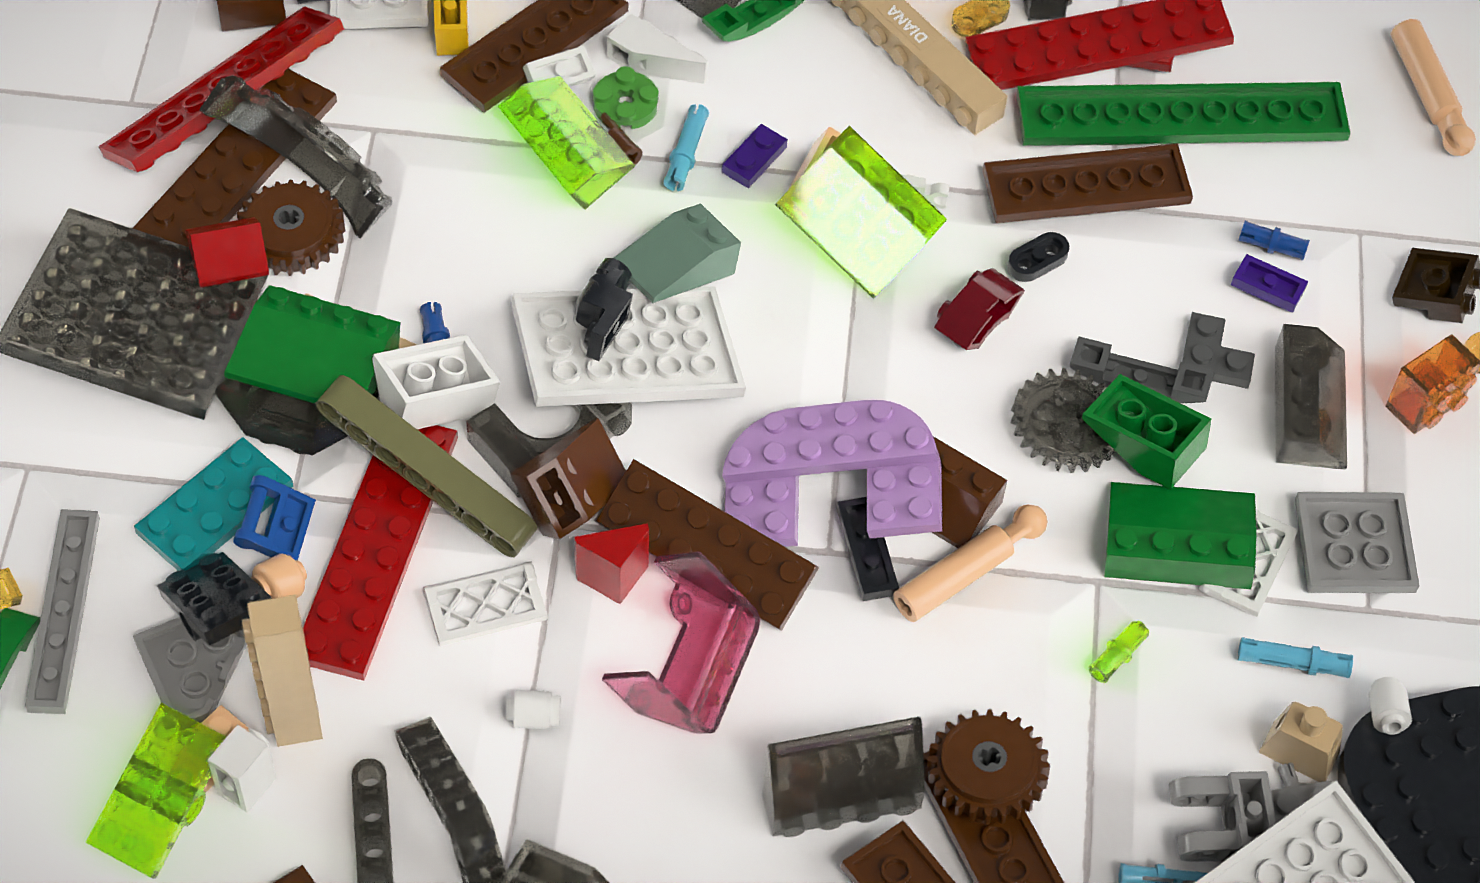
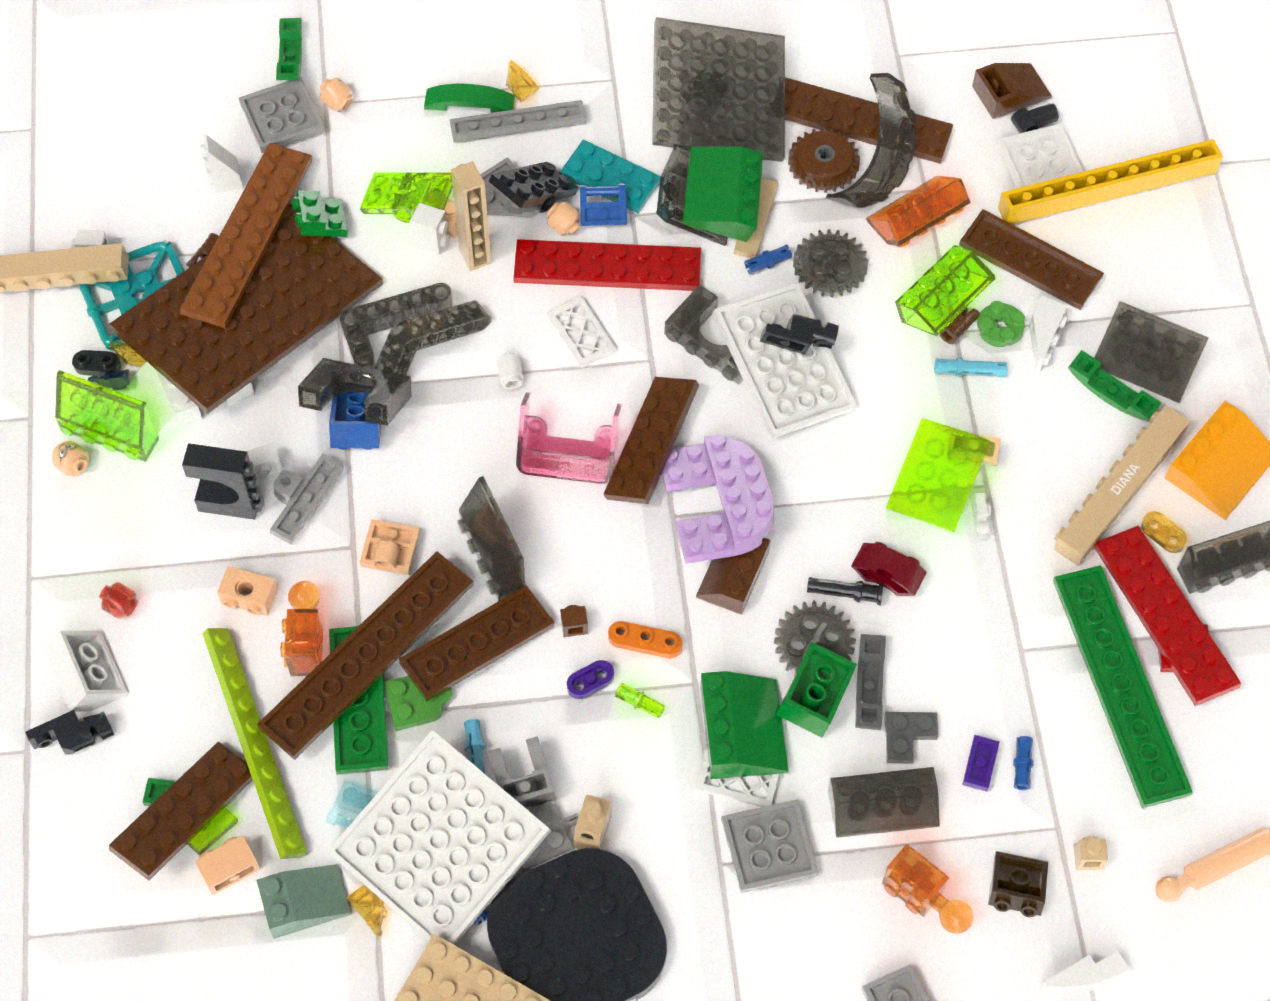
camera: 80 degrees right, 5 degrees up
red plate [99,6,345,173] -> none
red slope [185,217,269,288] -> none
olive beam [316,375,538,558] -> none
white slope [372,335,501,429] -> none
reddish brown slope [510,418,626,539] -> none
white plate [523,46,596,98] -> none
red slope [575,523,649,604] -> none
sand green slope [614,203,741,303] -> none
dark purple plate [722,123,788,189] -> none
black plate [836,496,899,602] -> none
light nougat piece [893,504,1048,622] -> none
reddish brown gear [927,709,1050,825] -> none
reddish brown plate [982,144,1193,223] -> none
black plate [1007,232,1070,282] -> none
medium azure pin [1238,637,1353,678] -> none
white brick [1368,677,1412,735] -> none
none -> reddish brown plate [560,605,588,638]
none -> dark purple plate [566,660,614,699]
none -> orange plate [608,621,683,659]
none -> clear smoke gear [793,229,869,298]
none -> black pin [807,577,884,606]
none -> clear orange slope [866,175,971,247]
none -> tan brick [1073,836,1108,870]

